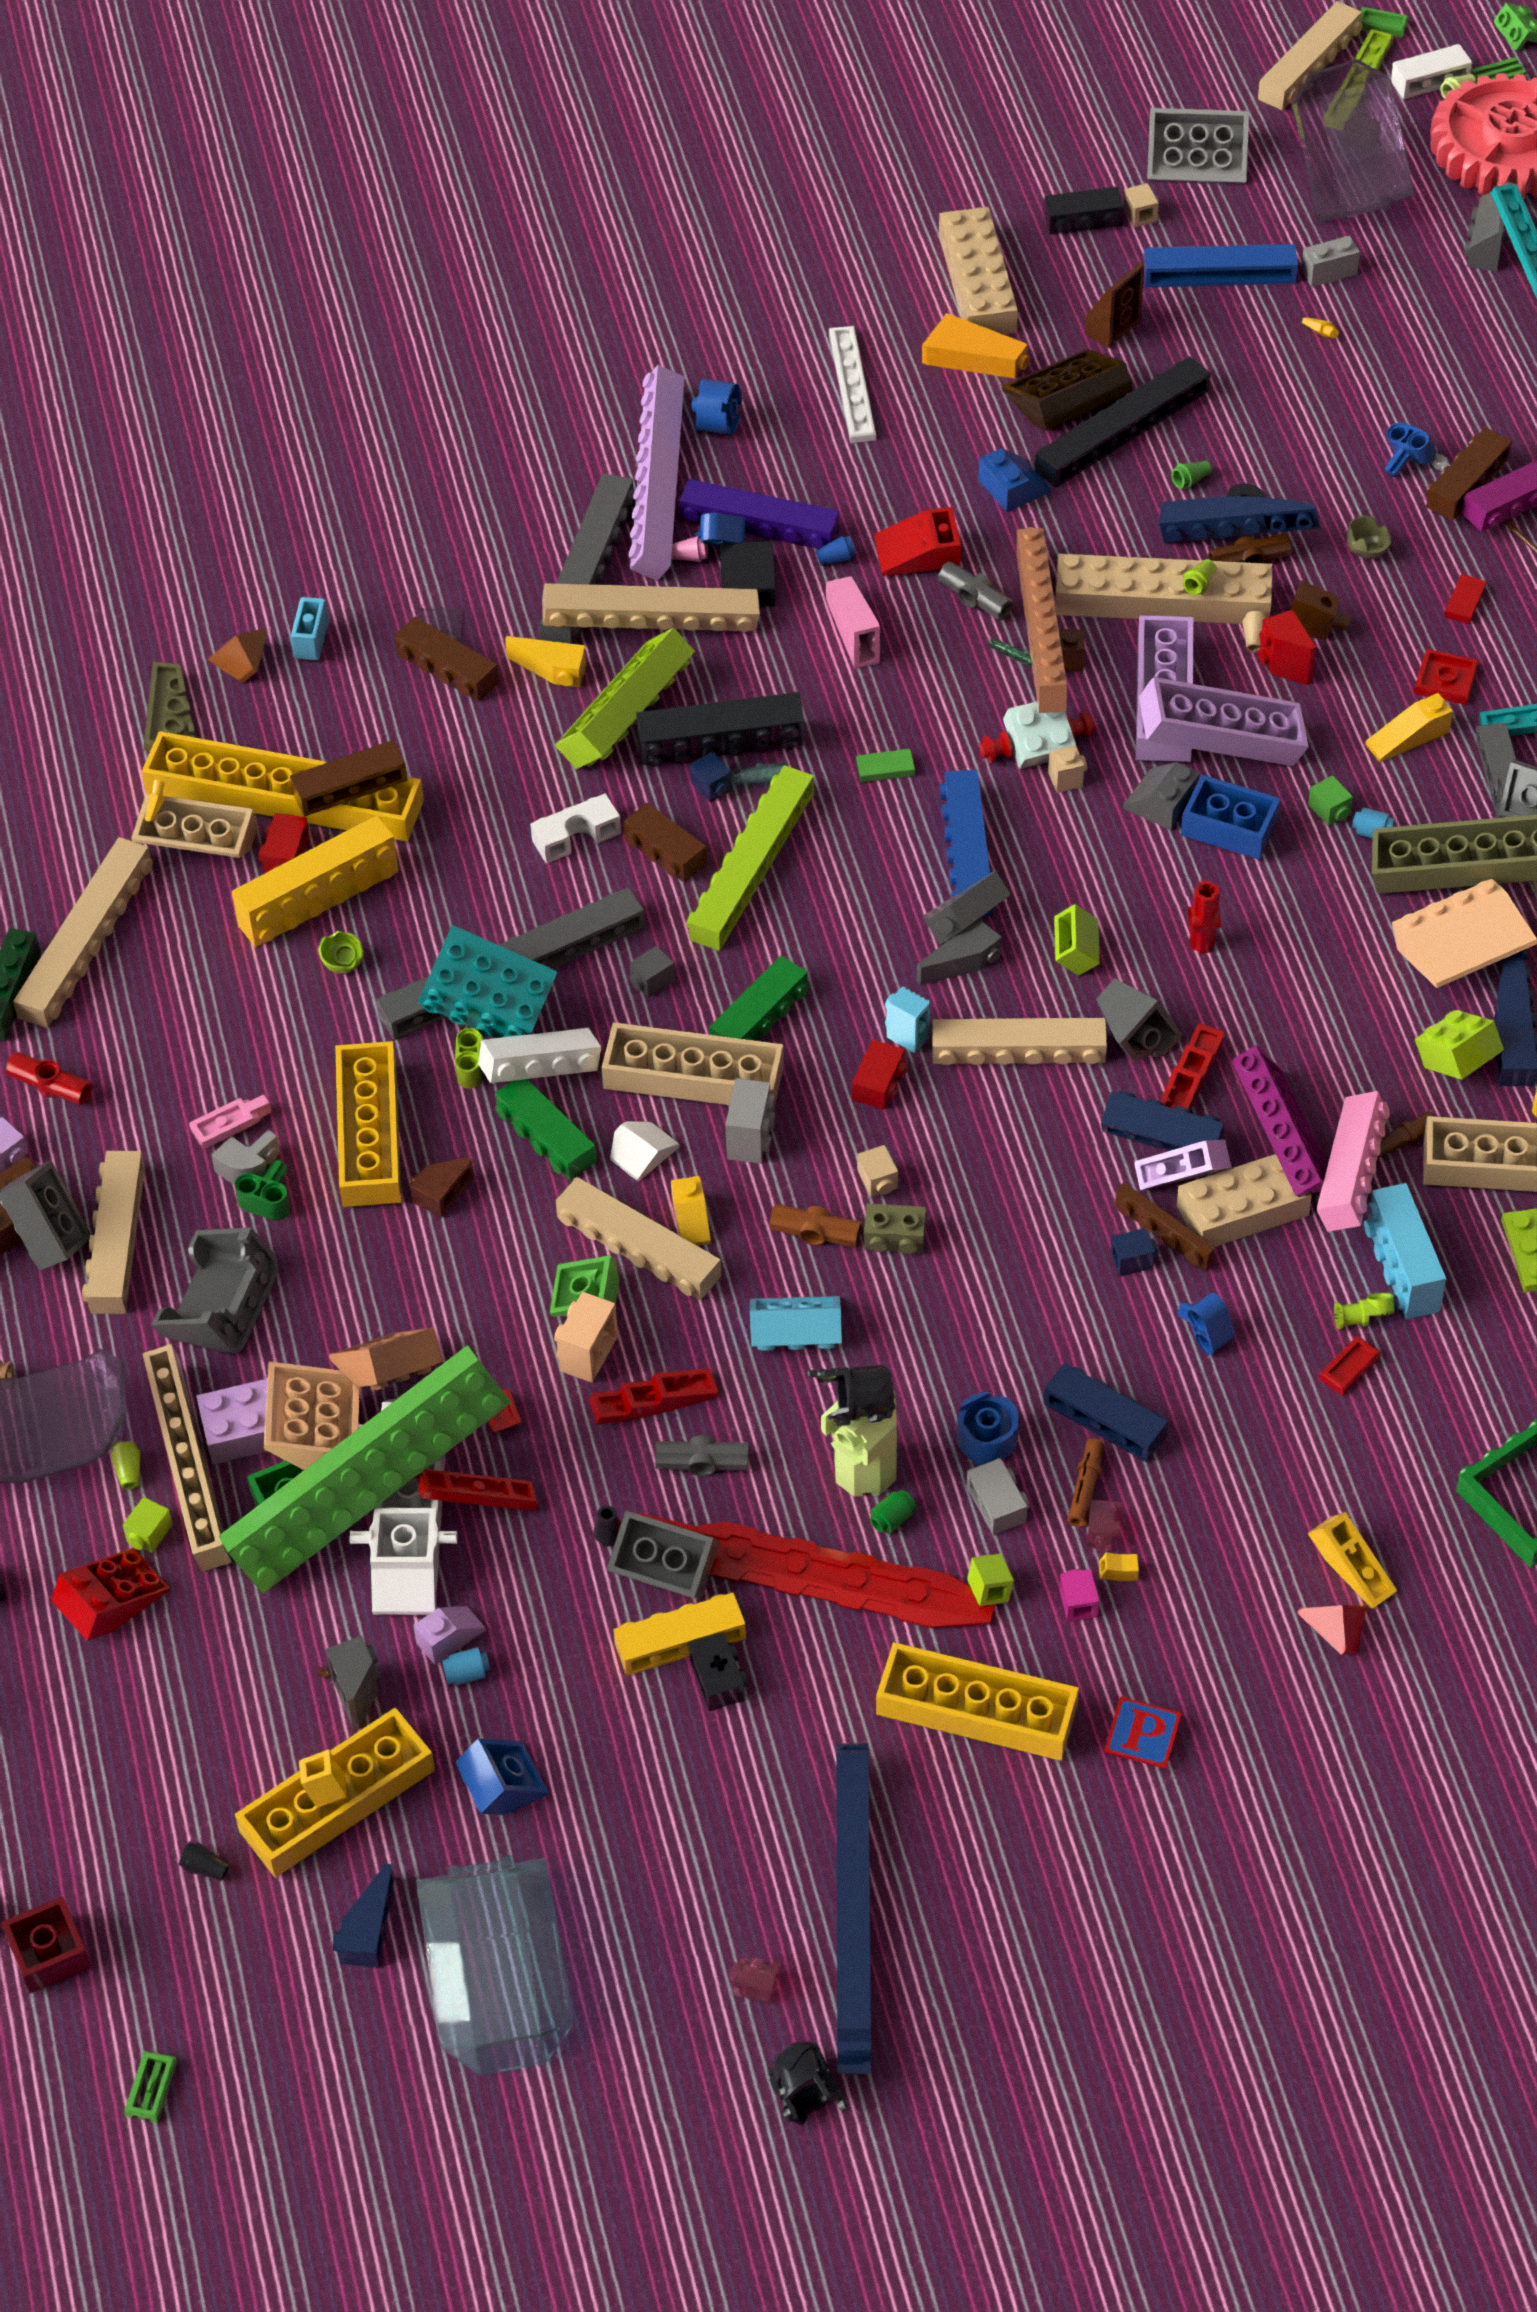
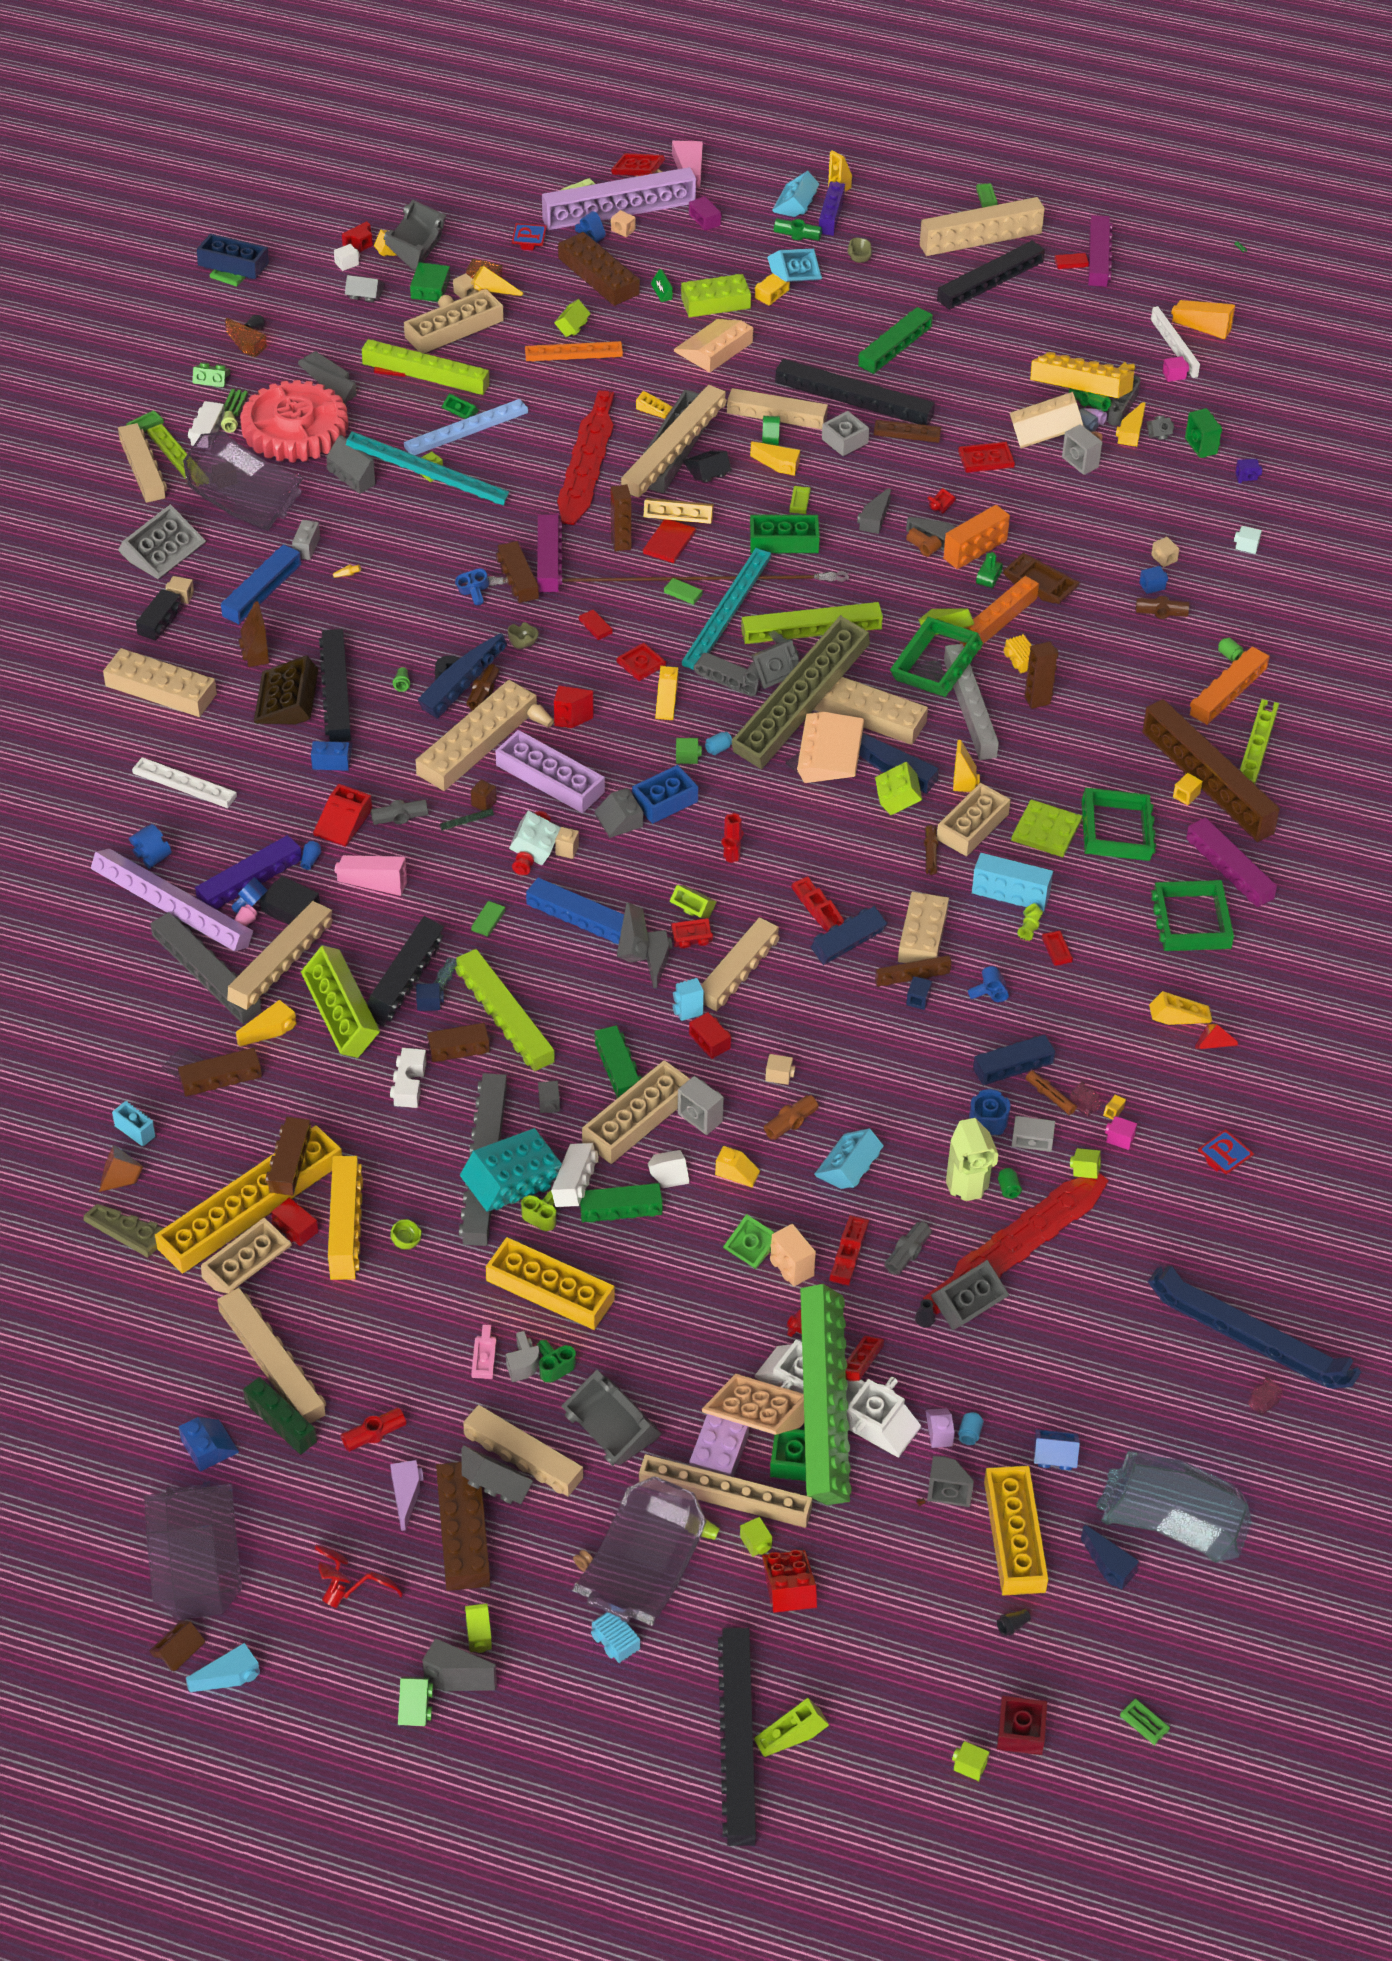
camera: 60 degrees left, 5 degrees down
yellow bar [145,780,166,822] -> none
yellow brick [299,1749,347,1808] -> none
nougat slope [329,1327,442,1390] -> none
copper slope [410,1157,474,1218] -> none
tan brick [556,1177,721,1301] -> none
yellow brick [613,1593,746,1676] -> none
black brick [688,1632,749,1711] -> none
black helmet [768,2041,849,2125] -> none
black helmet [807,1365,896,1427] -> none
olive brick [864,1203,926,1254] -> none
yellow brick [876,1642,1079,1761] -> none
light orange slope [922,313,1029,379] -> none
nougat brick [1016,527,1067,713] -> none
dark grey slope [1096,978,1183,1060] -> none
lavender slope [1134,1139,1232,1190] -> none
lavender brick [1139,677,1309,766] -> none
lime cone [1183,559,1216,595] -> none
magenta bracket [1232,1045,1328,1198] -> none
reddish brown torso [1289,581,1351,640] -> none
bright pink brick [1317,1091,1390,1232] -> none
none -> red bracket [671,918,713,949]

